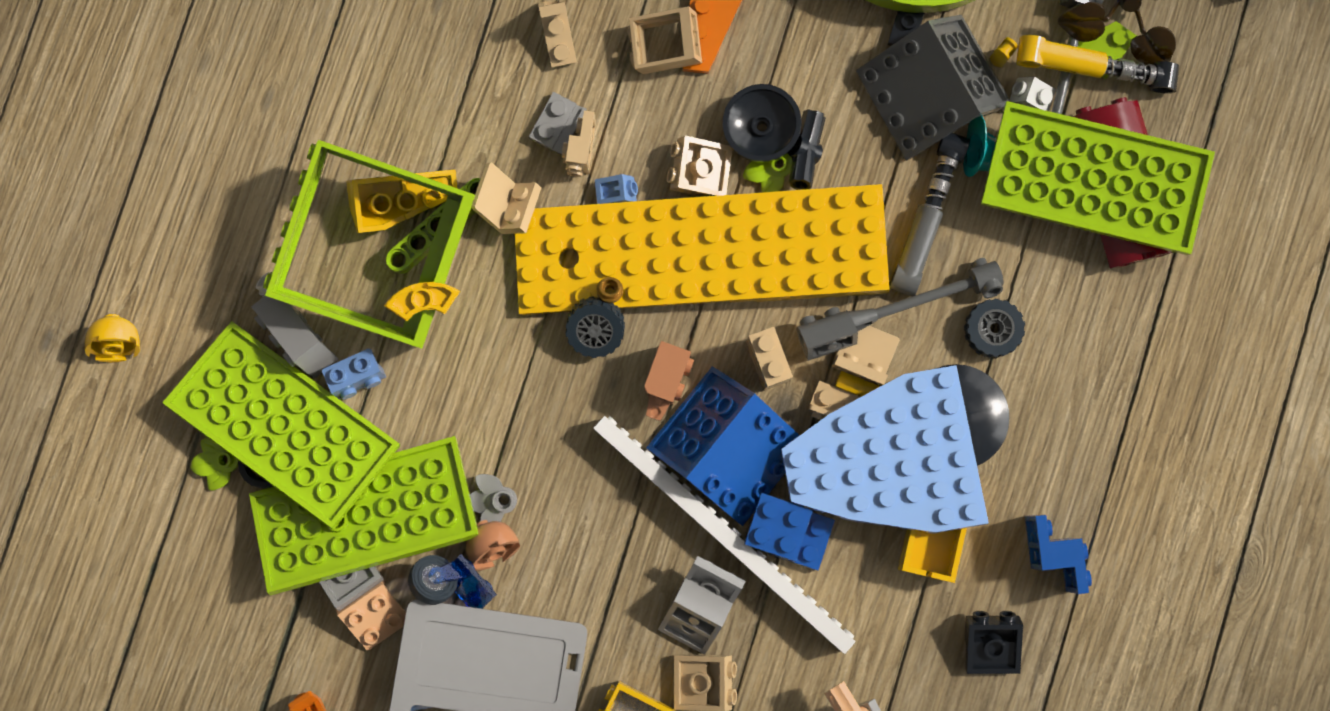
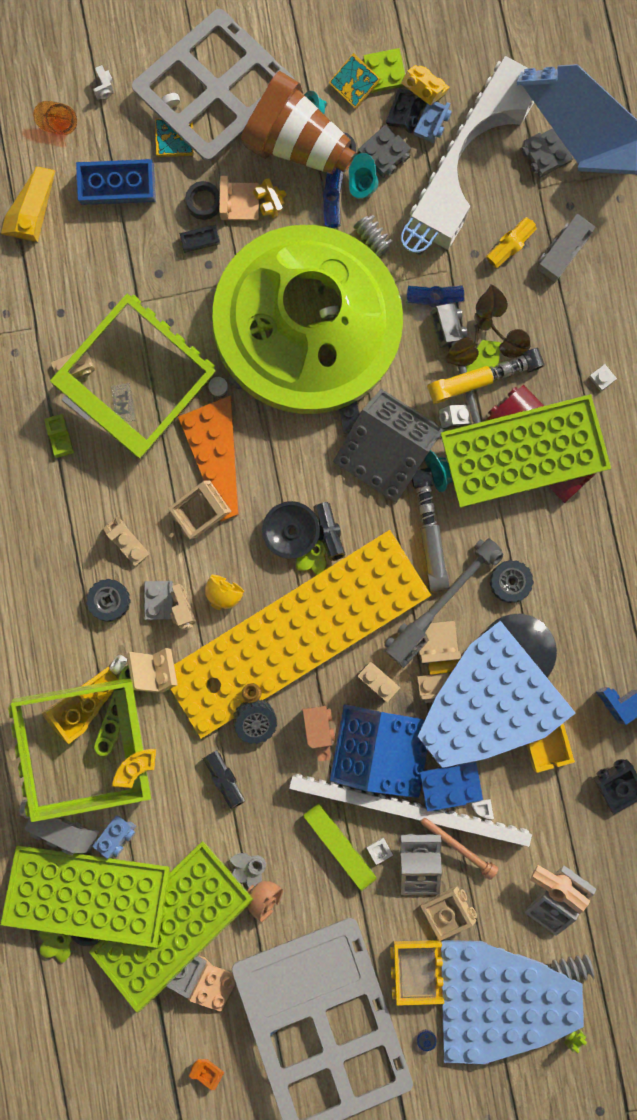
camera: 20 degrees left, 0 degrees up
plate [408,554,497,609] -> none
medium blue bracket [595,174,638,204] -> none
tan plate [667,136,733,196] -> none
yellow bar [990,37,1018,68] -> none
none -> black wheel [86,579,131,622]
none -> white tile [110,655,127,675]
none -> black piece [202,750,246,809]
none -> yellow cylinder [205,574,244,610]
none -> lime beam [303,803,377,891]
none -> white tile [367,838,393,865]
none -> nougat piece [421,818,498,880]
none -> white tile [471,799,494,819]
none -> white plate [589,364,617,391]

